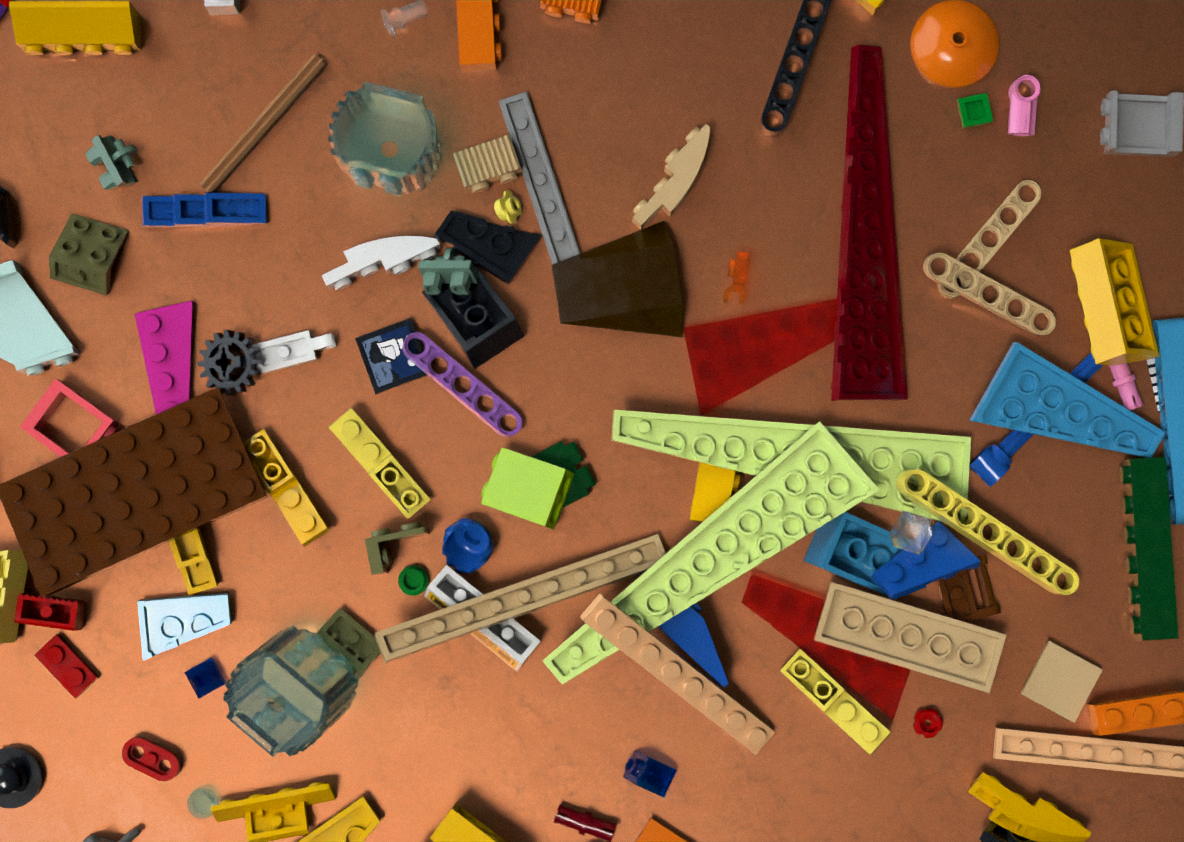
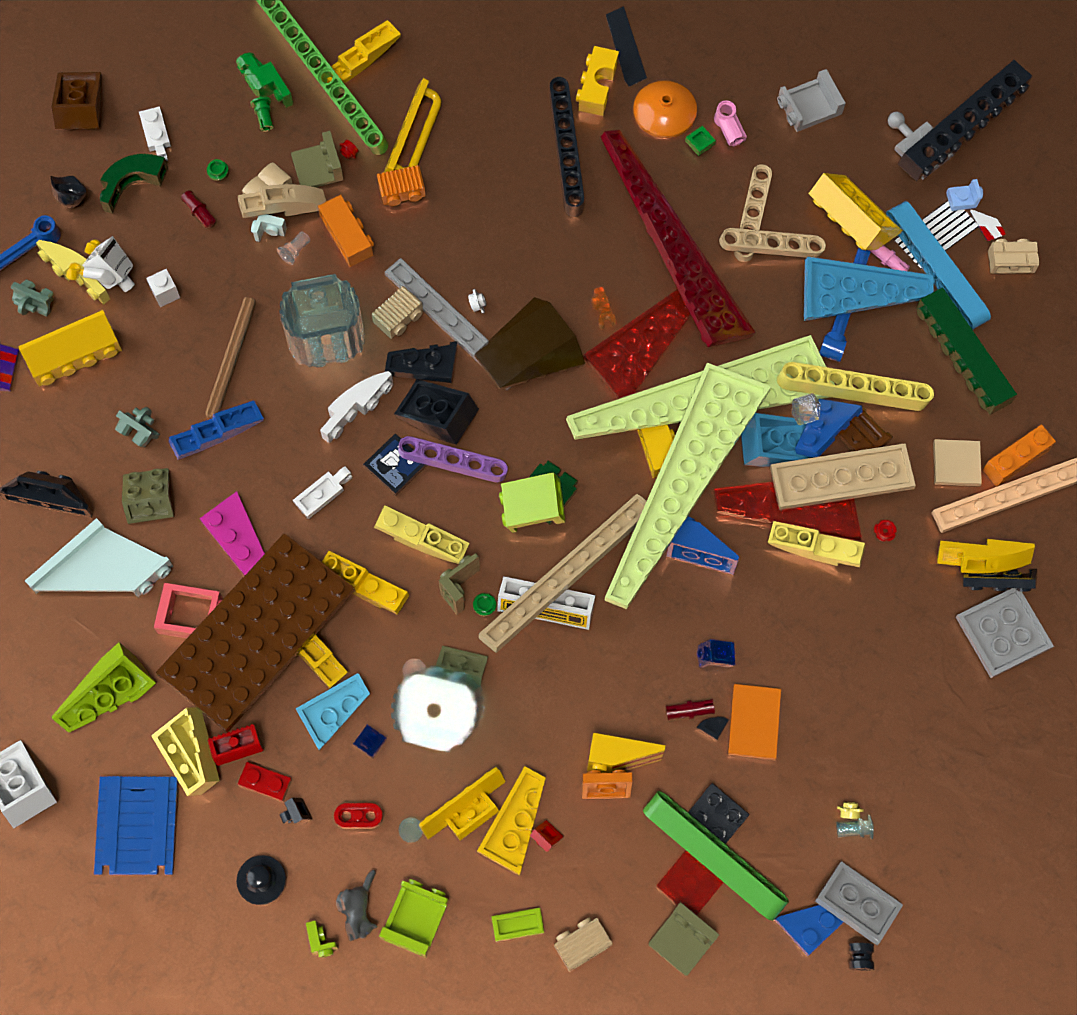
camera: 30 degrees left, 15 degrees down
black gear [197,330,263,395] -> none
sand green hips [418,248,479,295] -> none
blue hair [442,518,494,574] -> none
light yellow plate [494,190,522,224] -> none
light nougat plate [580,593,775,755] -> none
tan slope [632,124,711,230] -> none
none -> black tile [279,798,312,824]
none -> clear plate [402,659,426,682]
none -> white plate [468,289,486,313]

